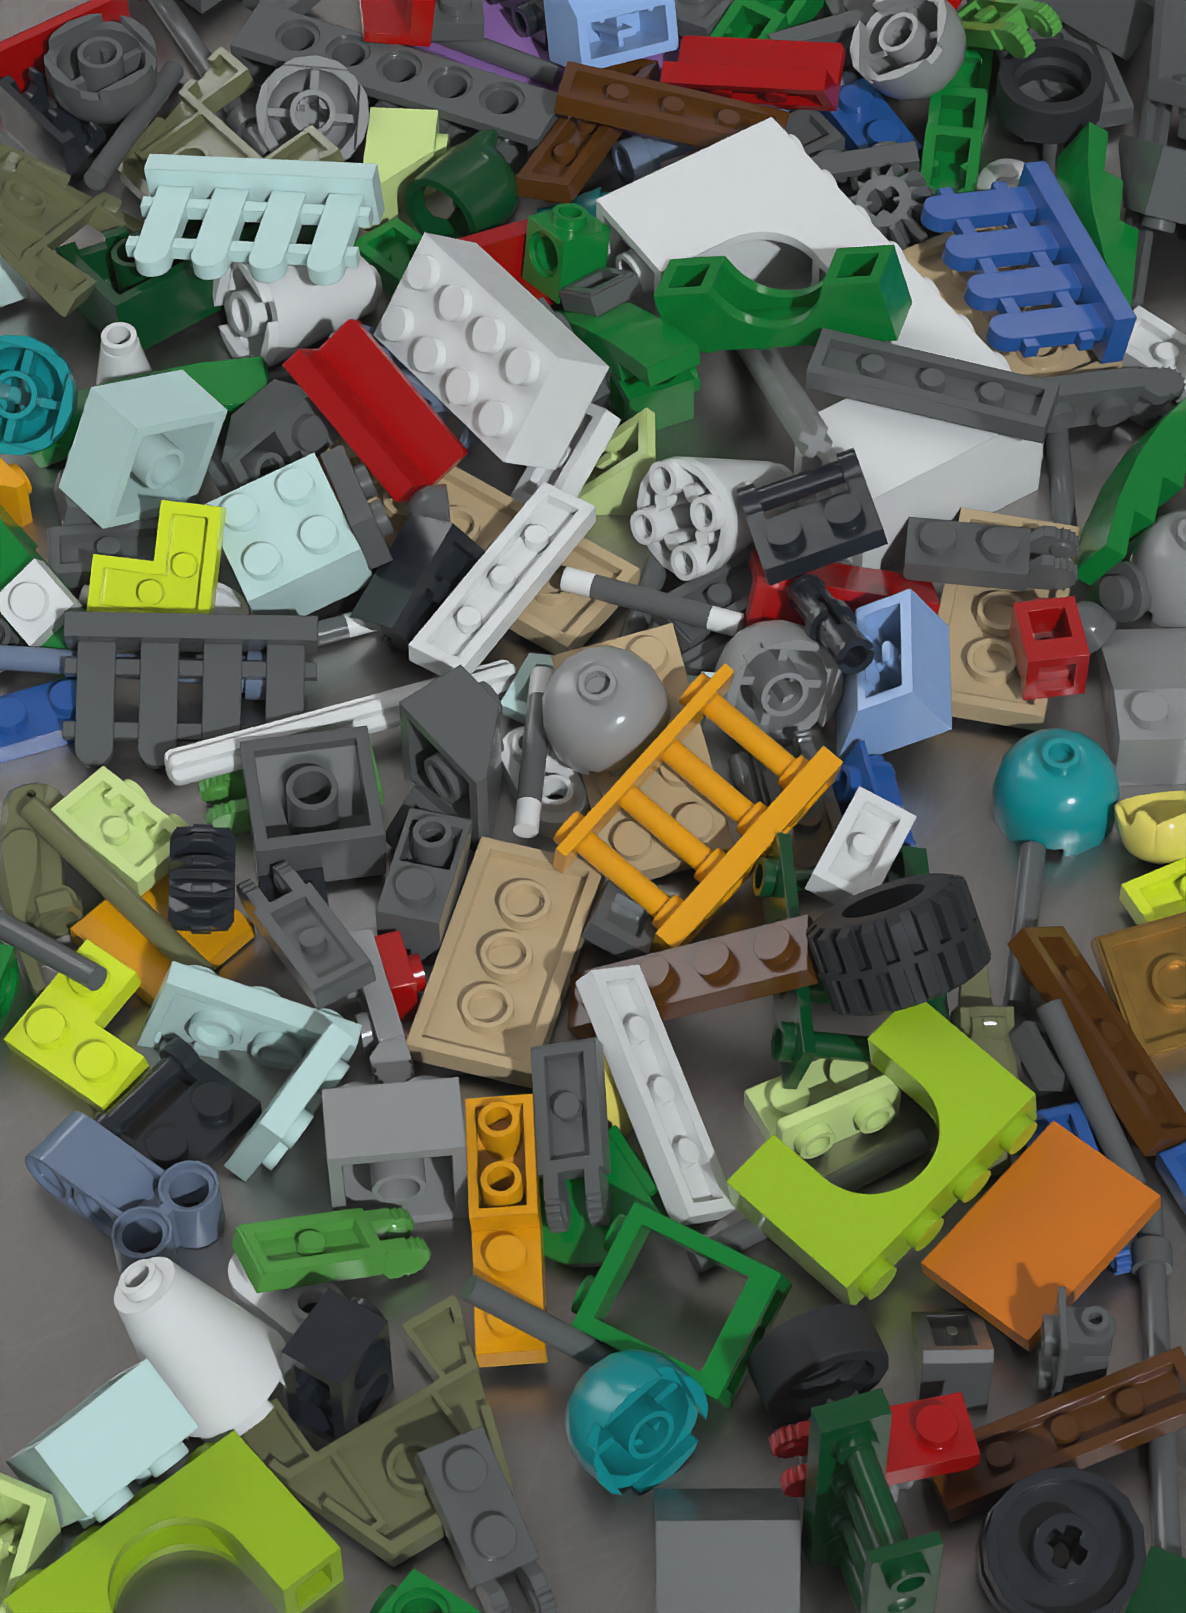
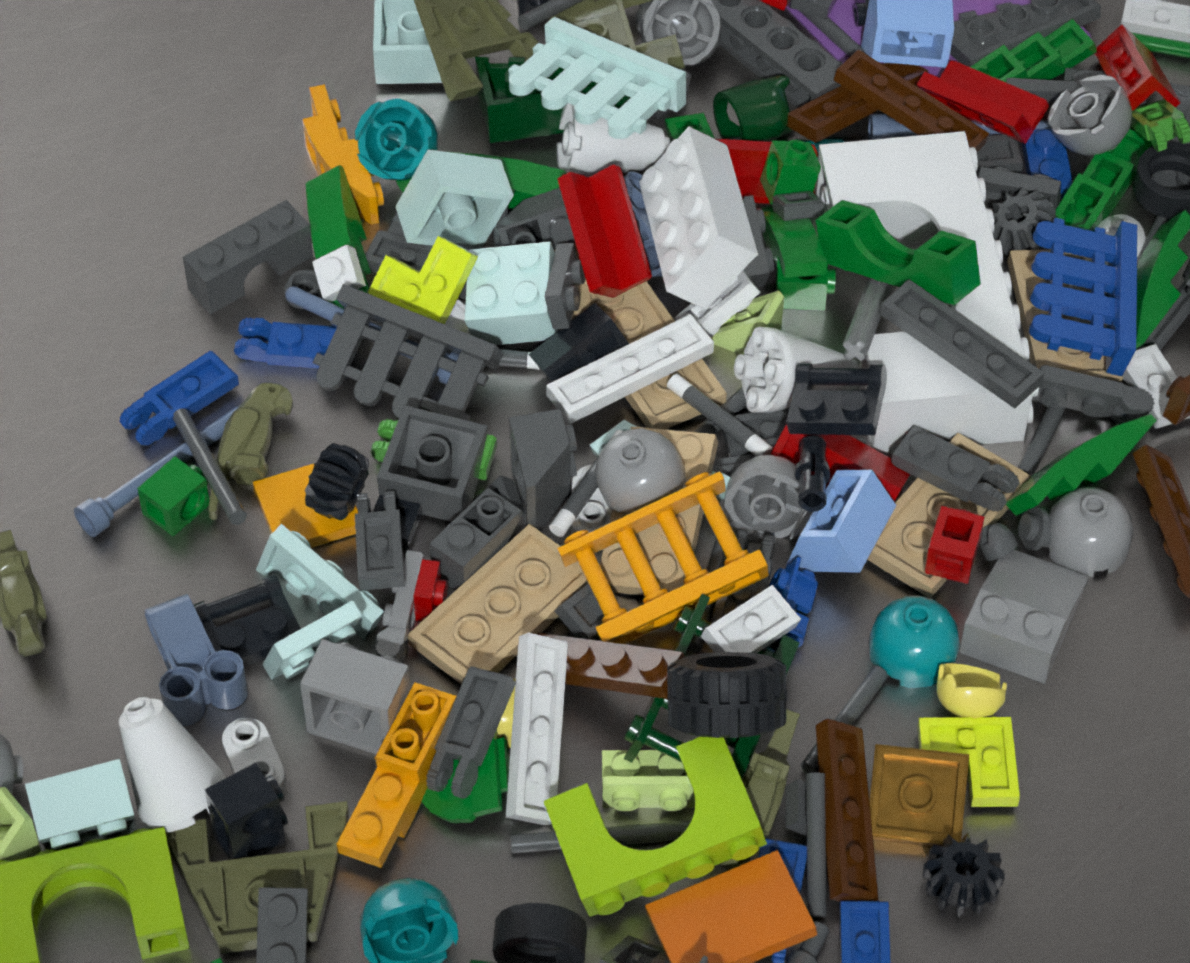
camera: 25 degrees right, 0 degrees up
neon yellow plate [3,939,150,1114] -> none
olive bar [21,798,215,971] -> none
yellowish green bracket [51,766,189,896] -> none
white cone [96,322,152,386] -> none
white axle [164,659,517,786] -> none
bright green hinge [231,1207,432,1293] -> none
yellowish green slope [362,107,450,230] -> none
dark grey hinge [406,484,451,522] -> none
dark grey bar [461,1274,619,1367] -> none
green window [571,1201,792,1409] -> none

